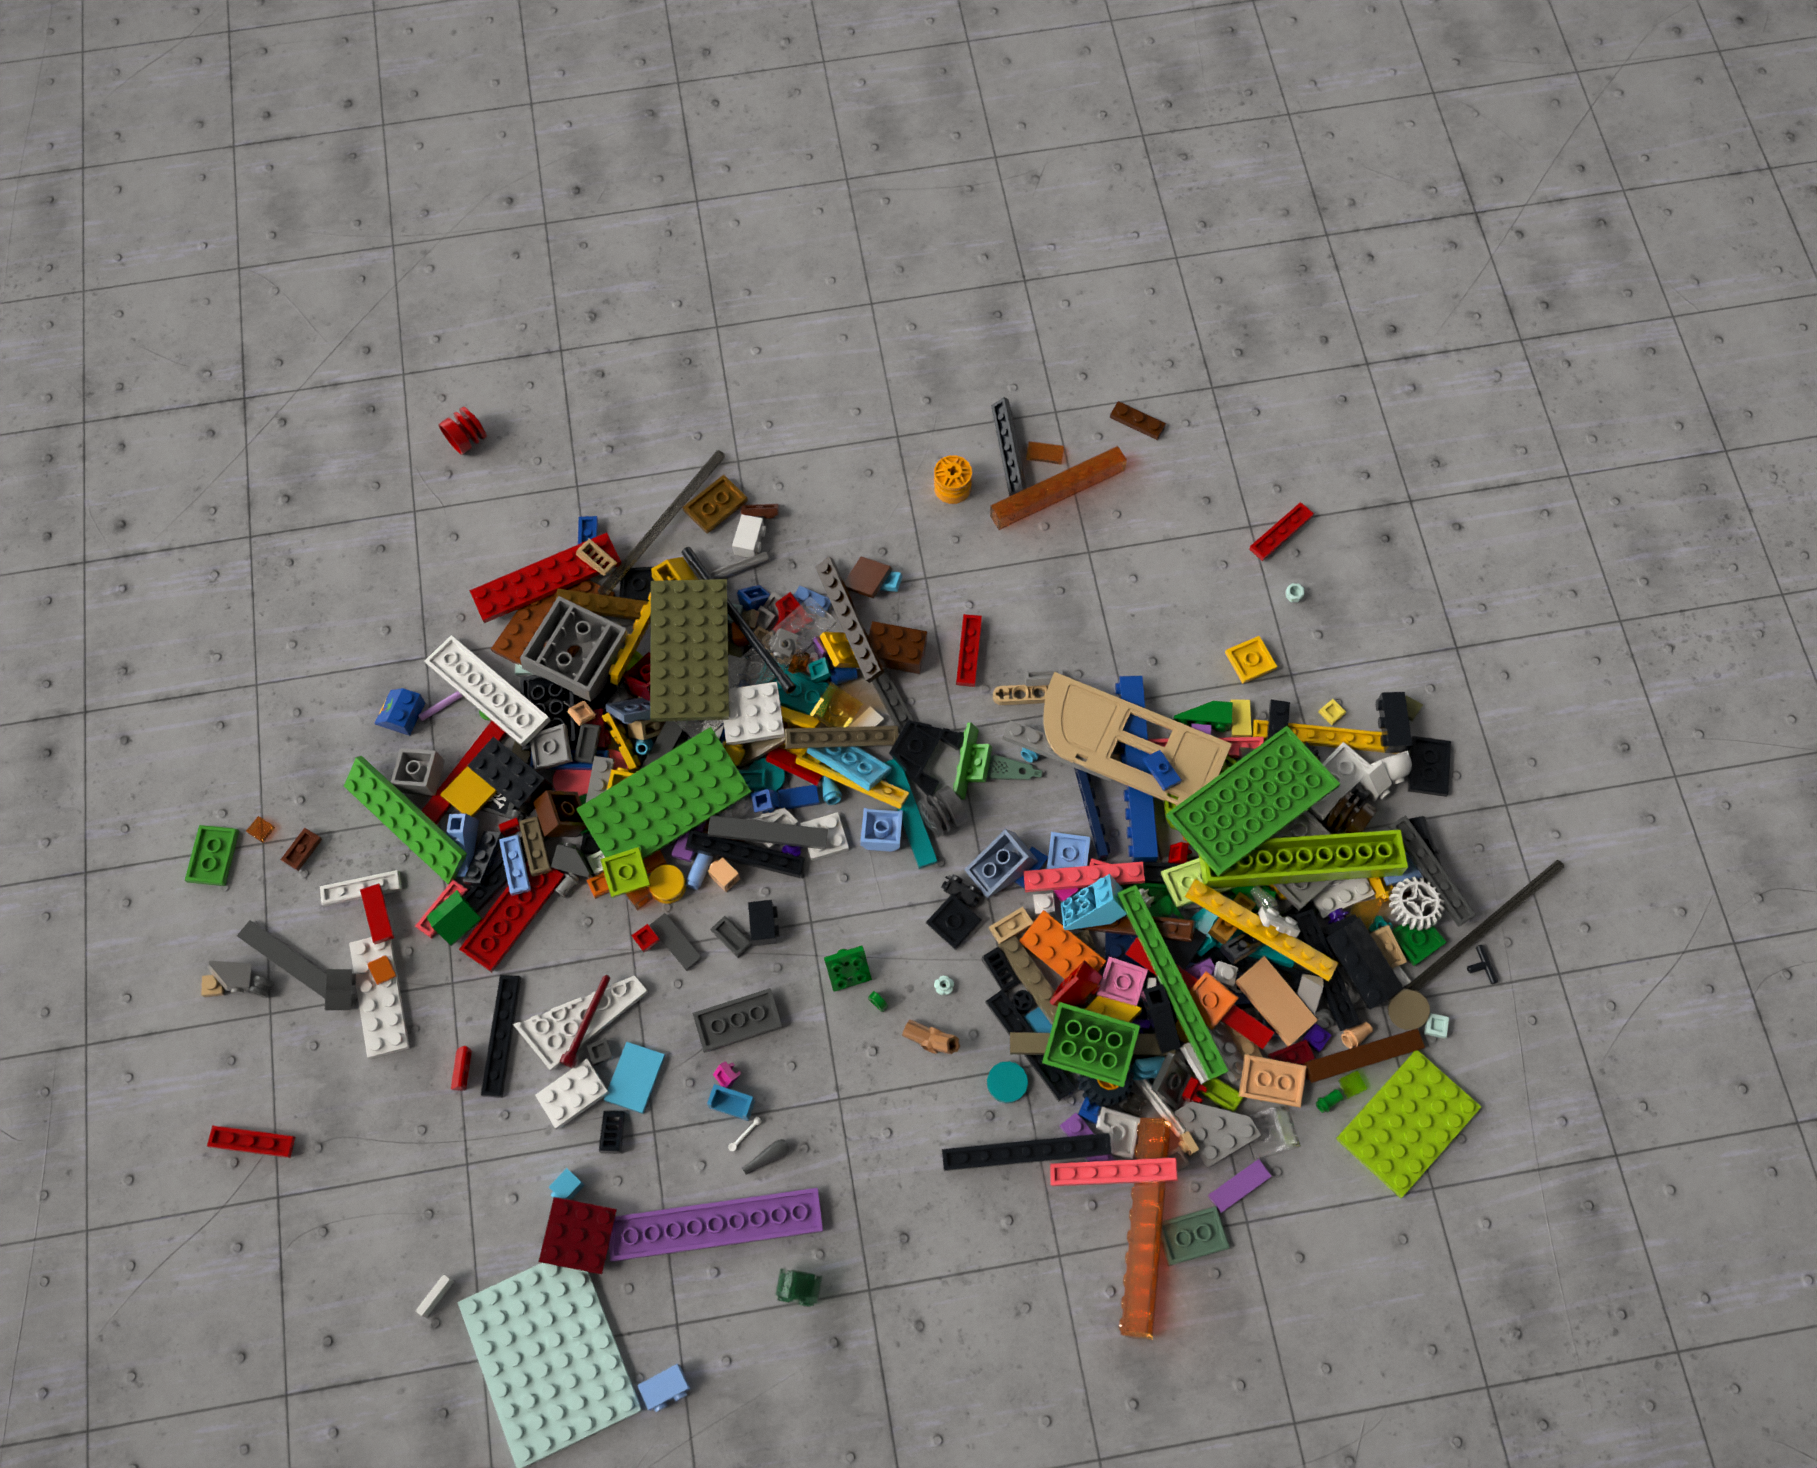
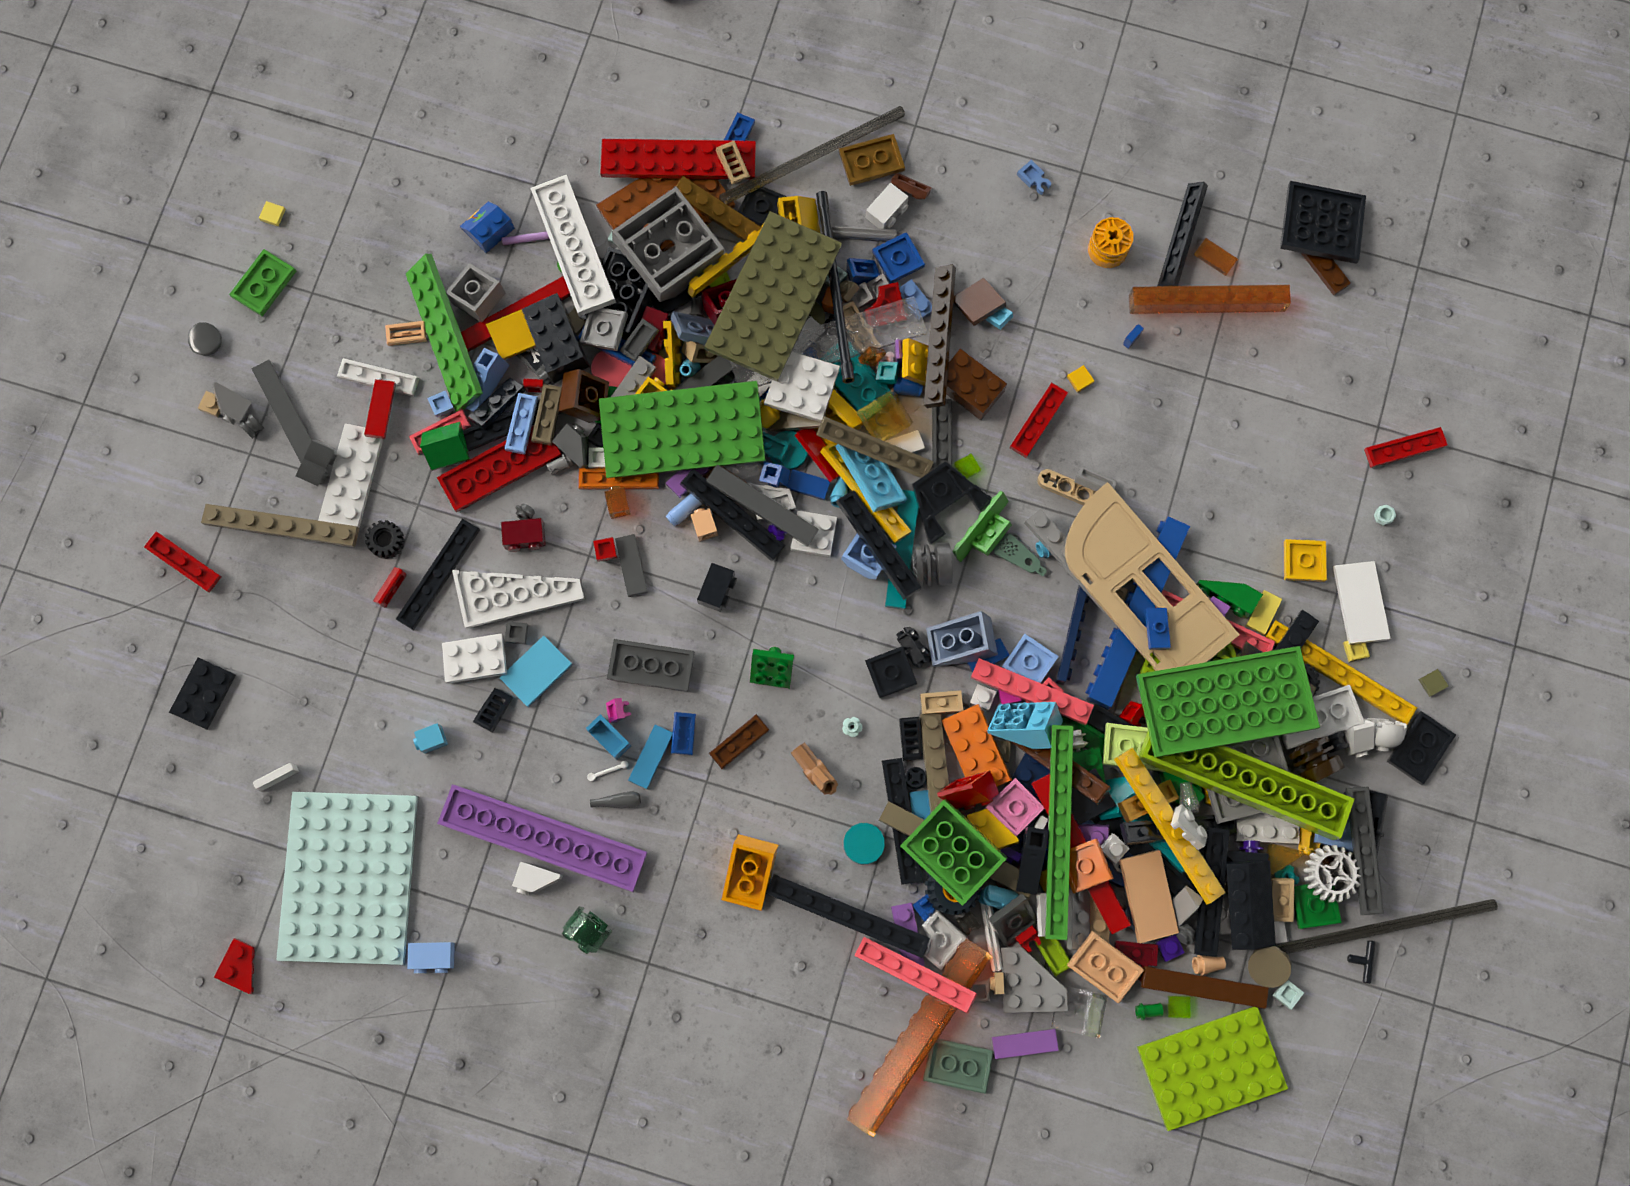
camera: 25 degrees right, 10 degrees up
clear orange tile [246,816,275,843] -> none
copper plate [280,828,322,871] -> none
orange slope [367,955,396,985] -> none
dark red plate [538,1197,617,1274] -> none
dark red piece [559,975,610,1068] -> none
light nougat tile [568,701,596,726] -> none
lime plate [600,847,651,898] -> none
yellow head [649,865,686,904] -> none
dark grey tile [710,916,752,958] -> none
light grey brick [768,628,798,659] -> none
green tile [868,991,888,1012] -> none
black brick [1375,692,1412,753] -> none
none -> black plate [169,657,236,730]
none -> dark grey piece [188,322,222,356]
none -> dark tan plate [201,504,360,548]
none -> light yellow tile [259,201,286,226]
none -> black tyre [365,520,405,559]
none -> light nougat tile [385,321,427,346]
none -> light blue plate [427,390,455,418]
none -> dark red brick [501,518,546,552]
none -> white slope [512,862,563,895]
none -> dark grey plate [515,503,535,520]
none -> dark azure tile [628,725,673,789]
none -> blue plate [671,712,696,755]
none -> reddish brown tile [709,714,770,769]
none -> light orange slope [721,834,779,911]
none -> black plate [836,490,922,600]
none -> blue plate [872,232,925,284]
none -> clear neon green tile [954,453,981,479]
none -> medium blue plate [1017,160,1051,195]
none -> yellow tile [1067,365,1094,393]
none -> blue tile [1123,324,1144,349]
none -> black plate [1280,181,1366,264]
none -> white tile [1333,561,1391,645]

